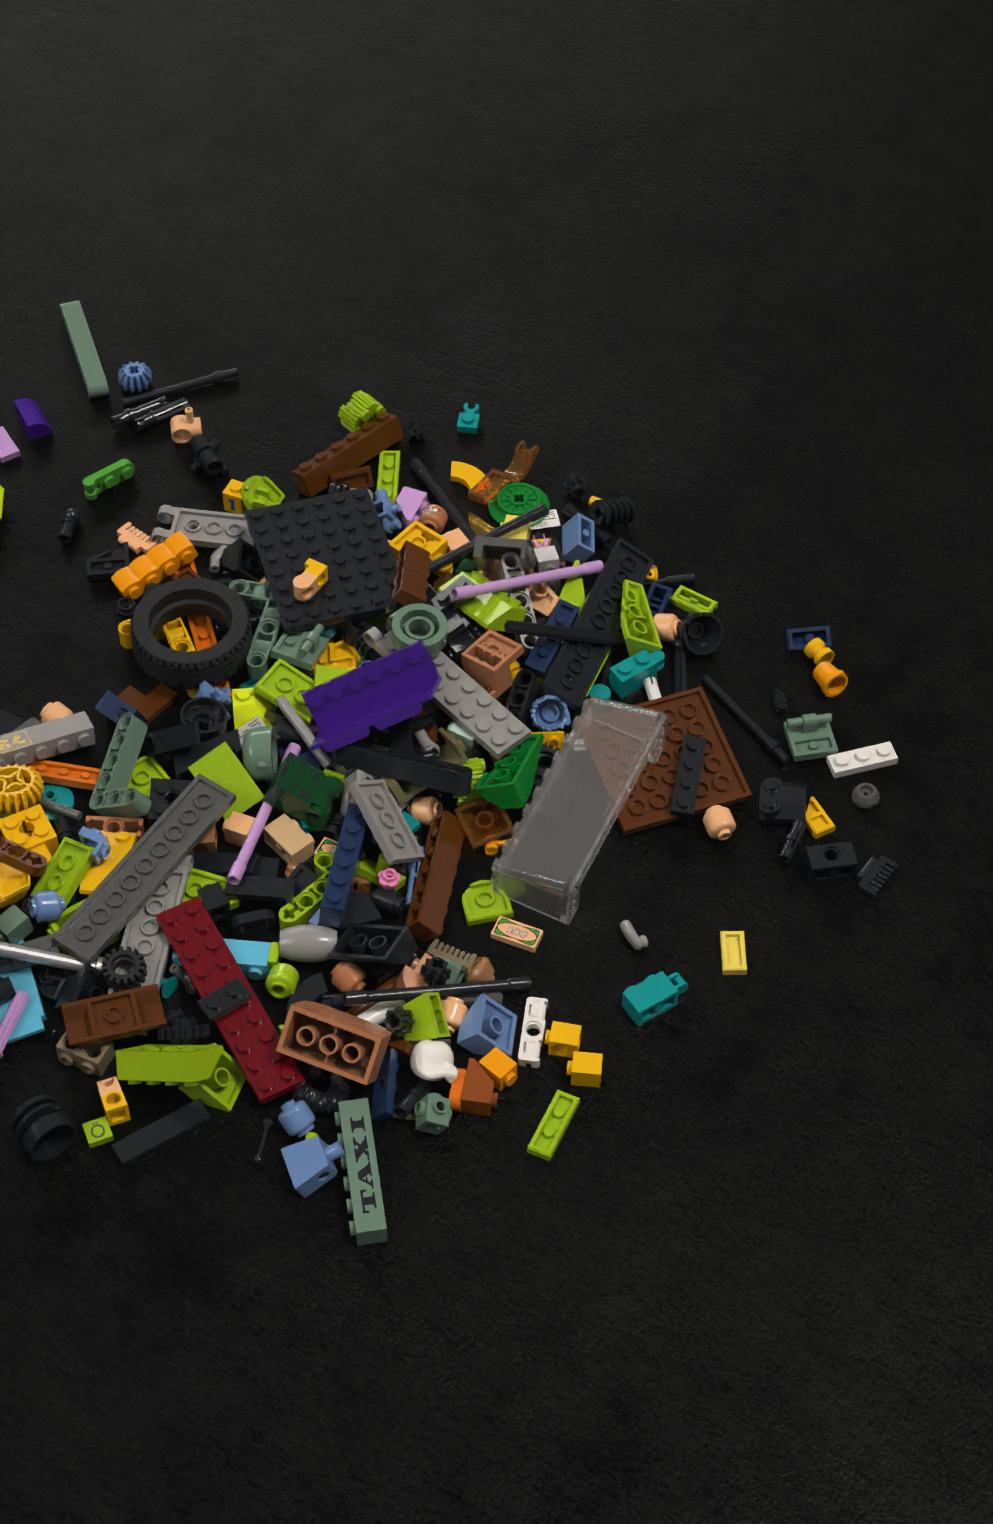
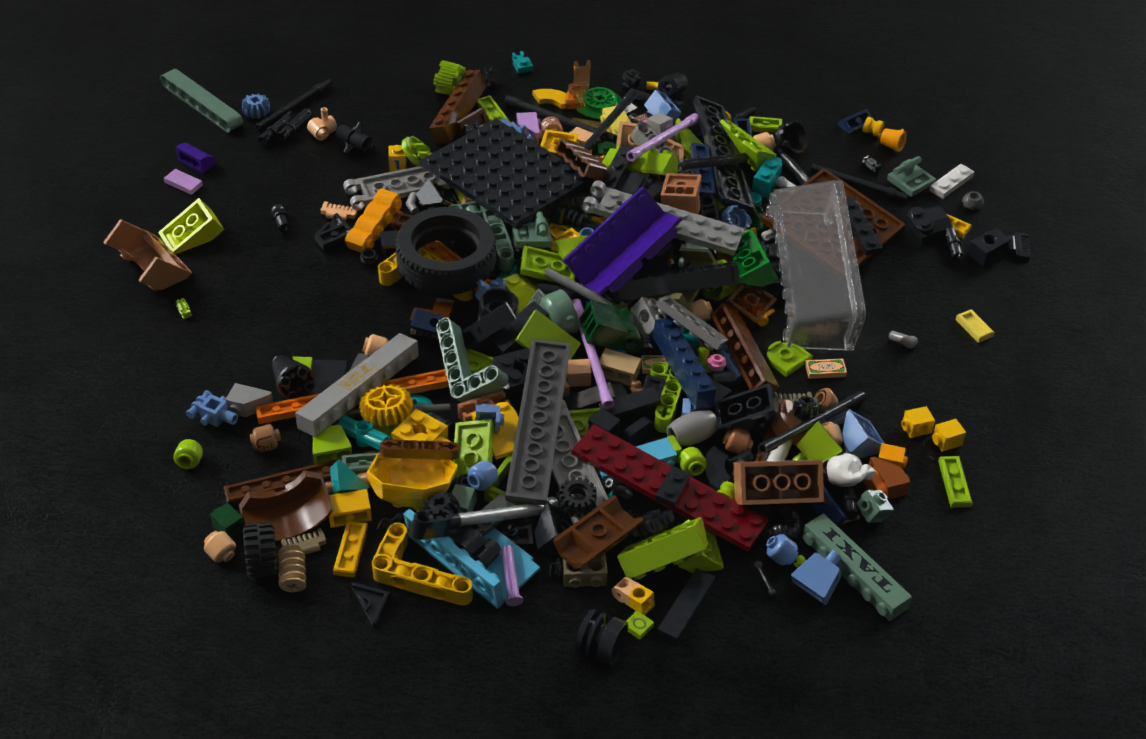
camera: 30 degrees left, 5 degrees down
bright green plate [83,459,135,500] -> none
leg [293,558,328,601] -> none
black gear [383,1006,415,1037] -> none
sand green piece [391,603,448,658] -> none
light grey arm [414,729,440,754] -> none
dark grey panel [473,536,536,574] -> none
white piece [518,997,548,1068] -> none
teal brick [622,971,689,1026] -> none
light nougat head [703,805,736,840] -> none

